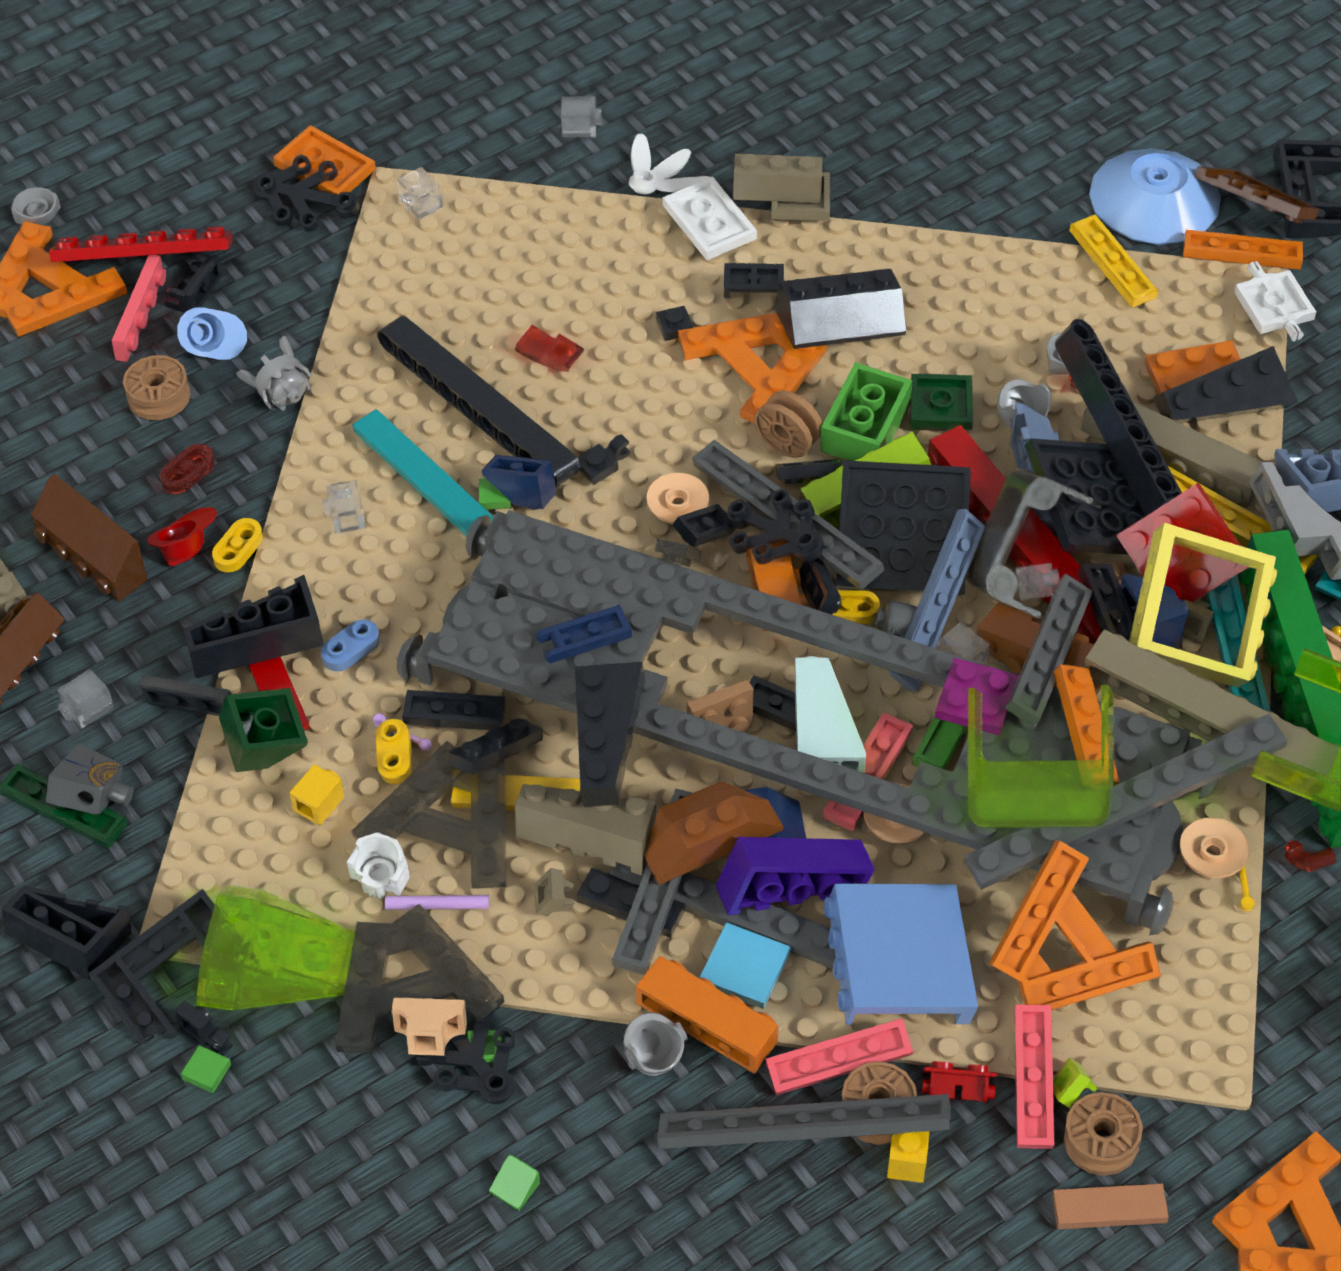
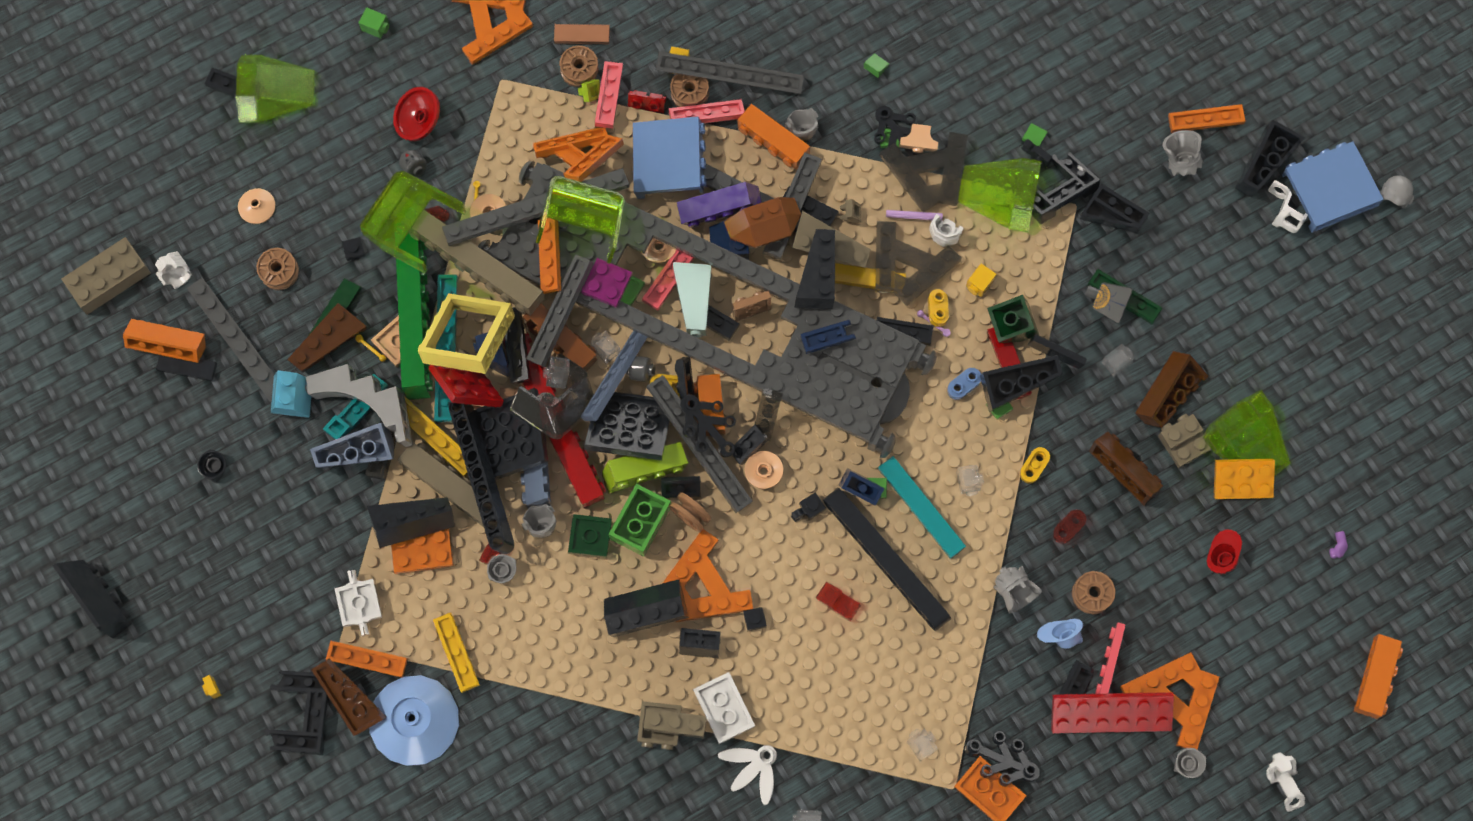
camera: 175 degrees left, 20 degrees up
red piece [147,507,217,566] -> none
black plate [448,718,543,775] -> none
medium azure tile [699,922,791,1009] -> none

